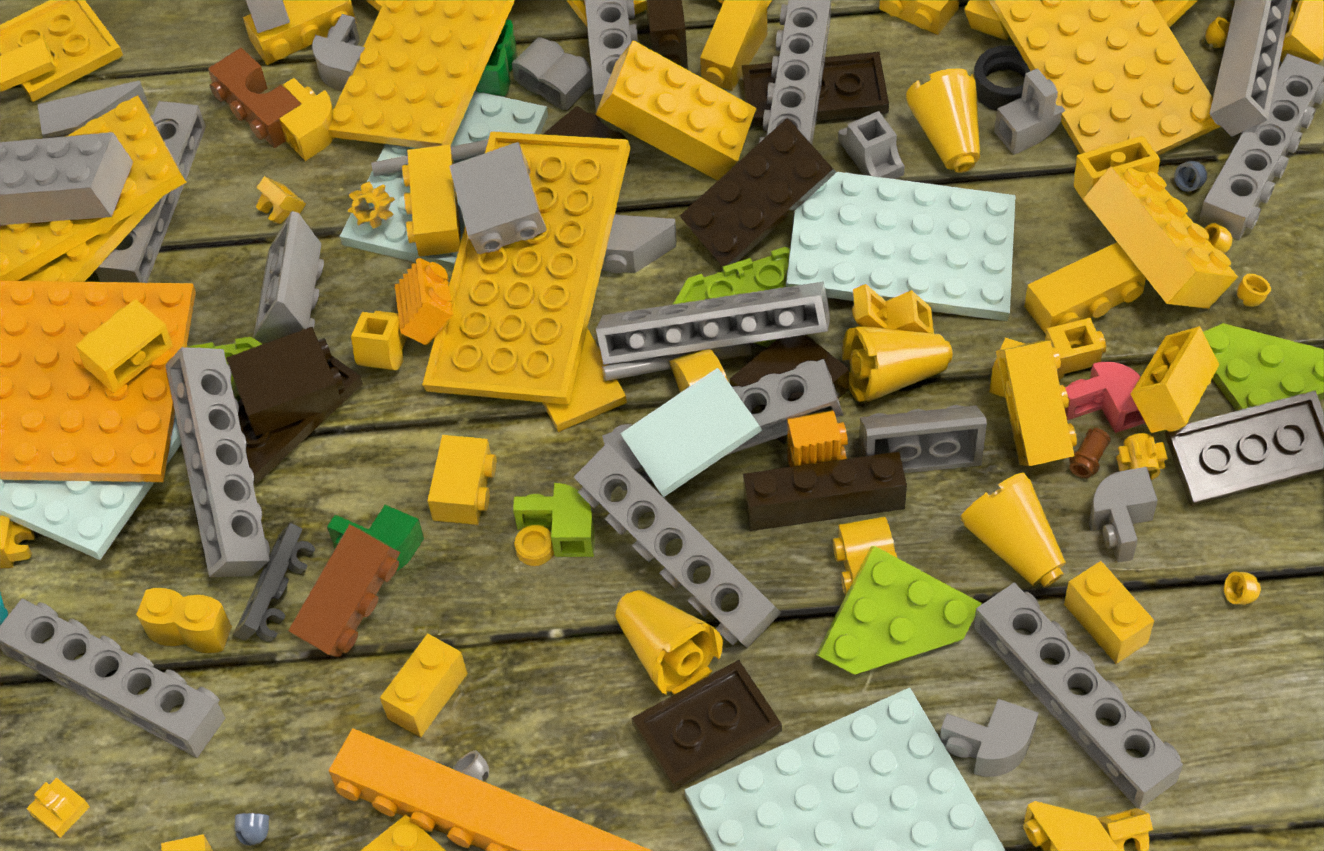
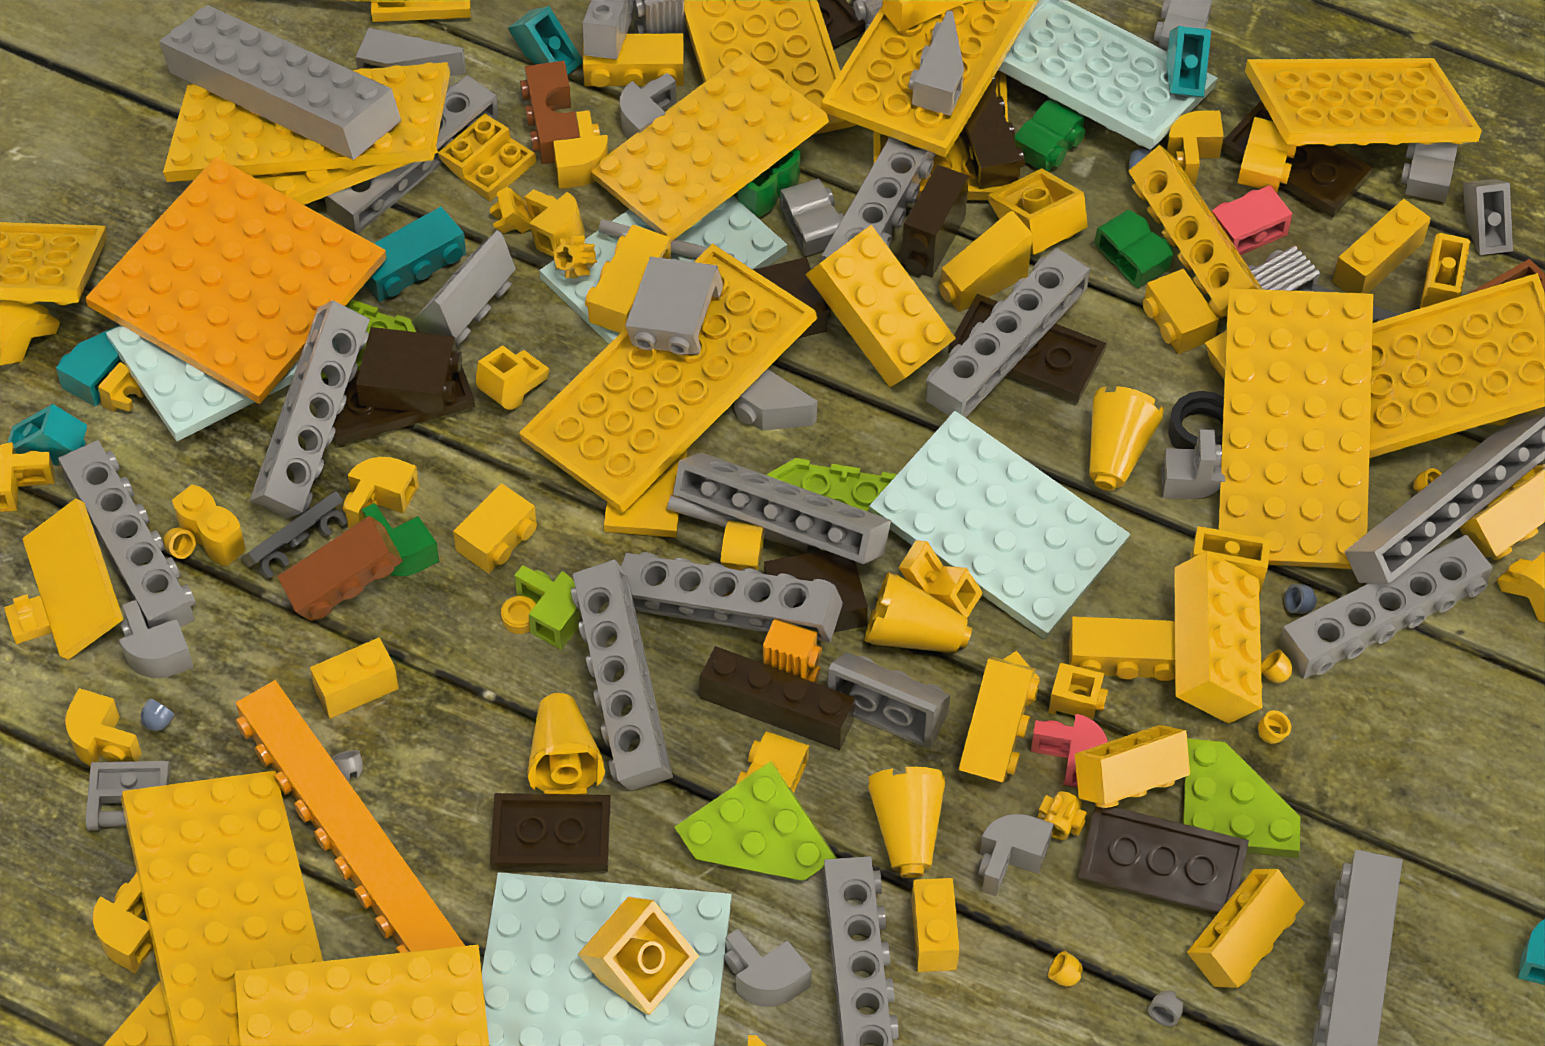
camera: 25 degrees right, 0 degrees up
yellow brick [76,299,173,393] -> none
light orange brick [395,258,454,345] -> none
light aqua tile [620,368,762,497] -> none
dark brown plate [680,117,837,267] -> none
light grey brick [838,111,905,179] -> none
dark orange pin [1069,428,1111,478] -> none
none -> yellow tile [22,498,124,660]
none -> light grey brick [119,600,194,678]
none -> yellow hinge [163,527,196,559]
none -> yellow brick [343,457,419,529]
none -> teal brick [364,206,467,302]
none -> yellow slope [438,114,537,202]
none -> teal slope [508,6,583,75]
none -> yellow brick [524,189,585,257]
none -> yellow slope [578,897,699,1015]

